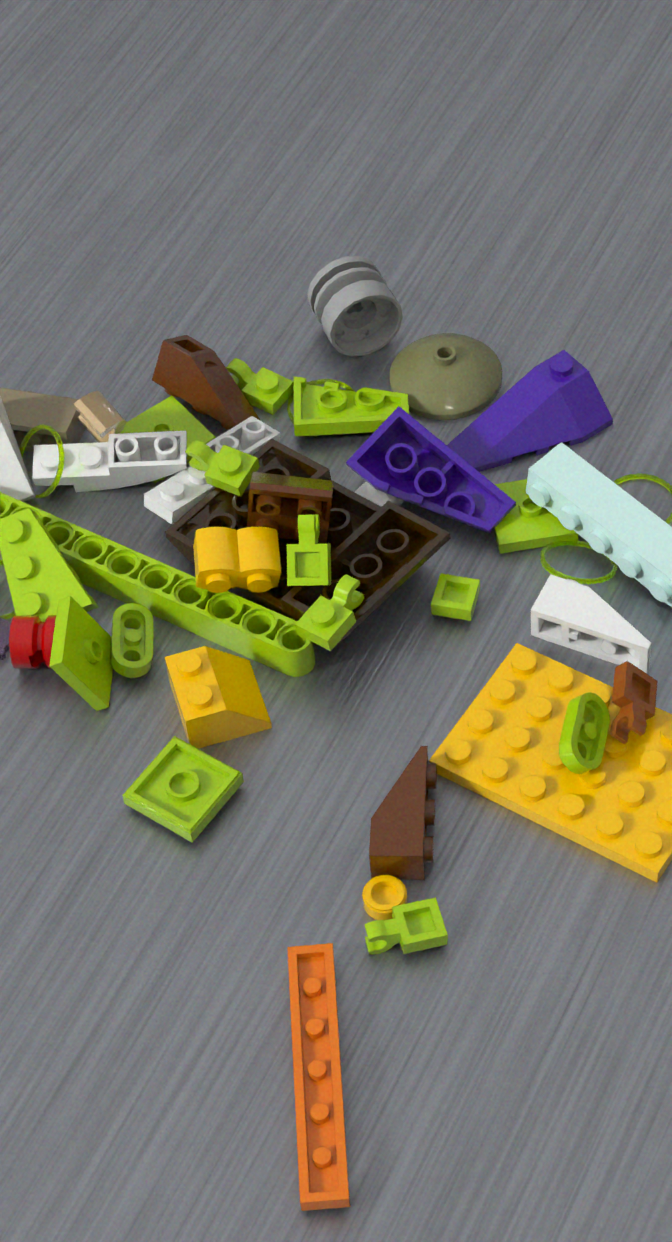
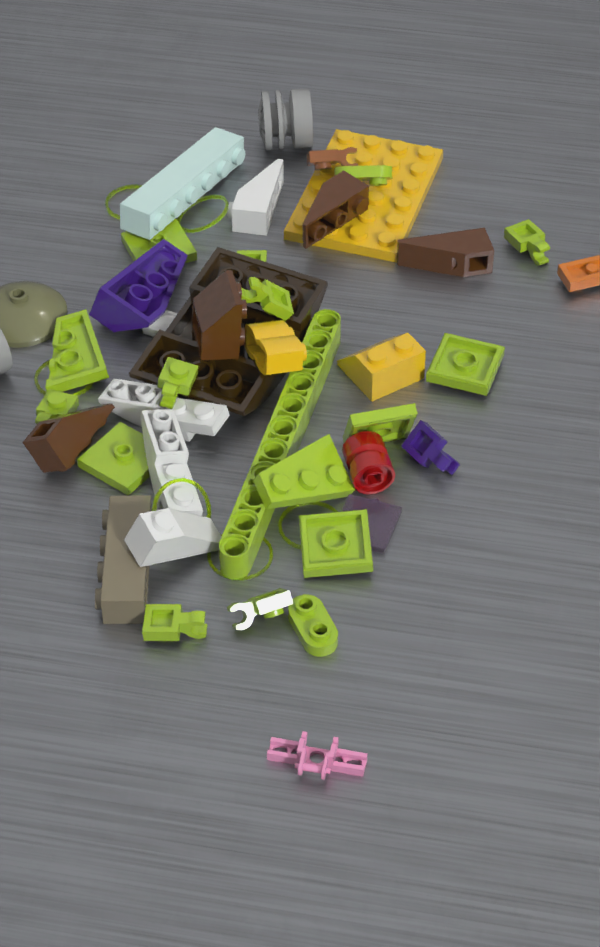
camera: 110 degrees left, 5 degrees down
tan slope [74,391,126,442] -> none
lime plate [111,603,154,678] -> none
lime plate [295,574,364,651] -> none
yellow tile [362,875,408,920] -> none
dark purple wedge [447,350,613,472] -> none
none -> reddish brown slope [303,170,369,249]
none -> dark purple plate [401,420,460,475]

